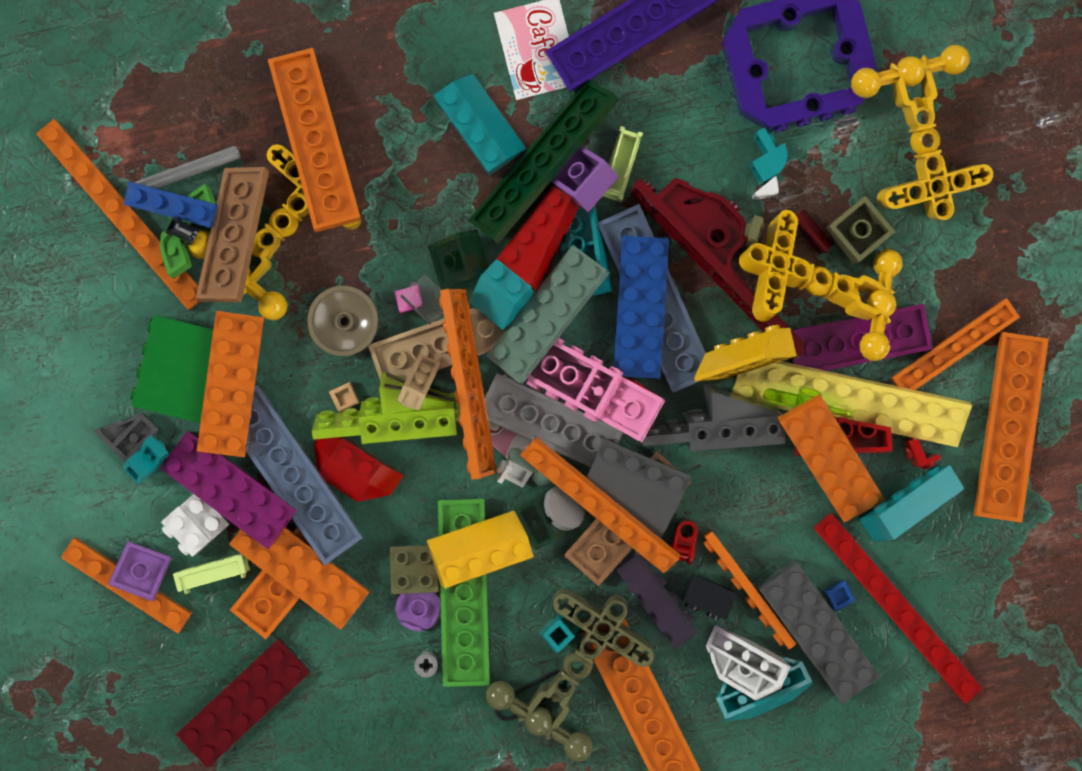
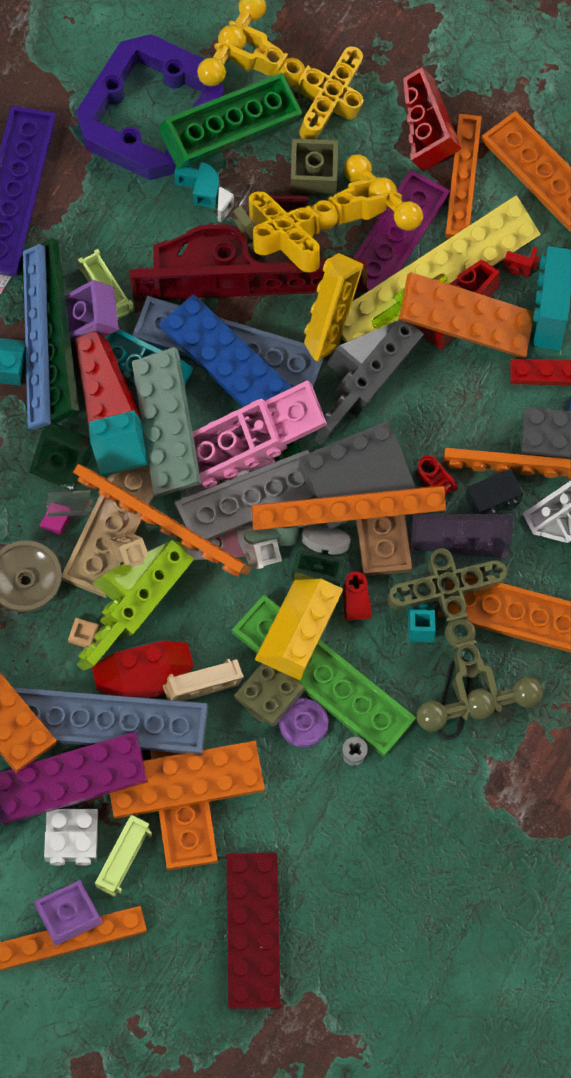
camera: 55 degrees left, 20 degrees down
none -> medium blue tile [23,244,51,430]
none -> green brick [158,73,302,170]
none -> tan container [163,659,244,701]
none -> red piece [343,571,371,621]
none -> red wedge [403,67,462,171]

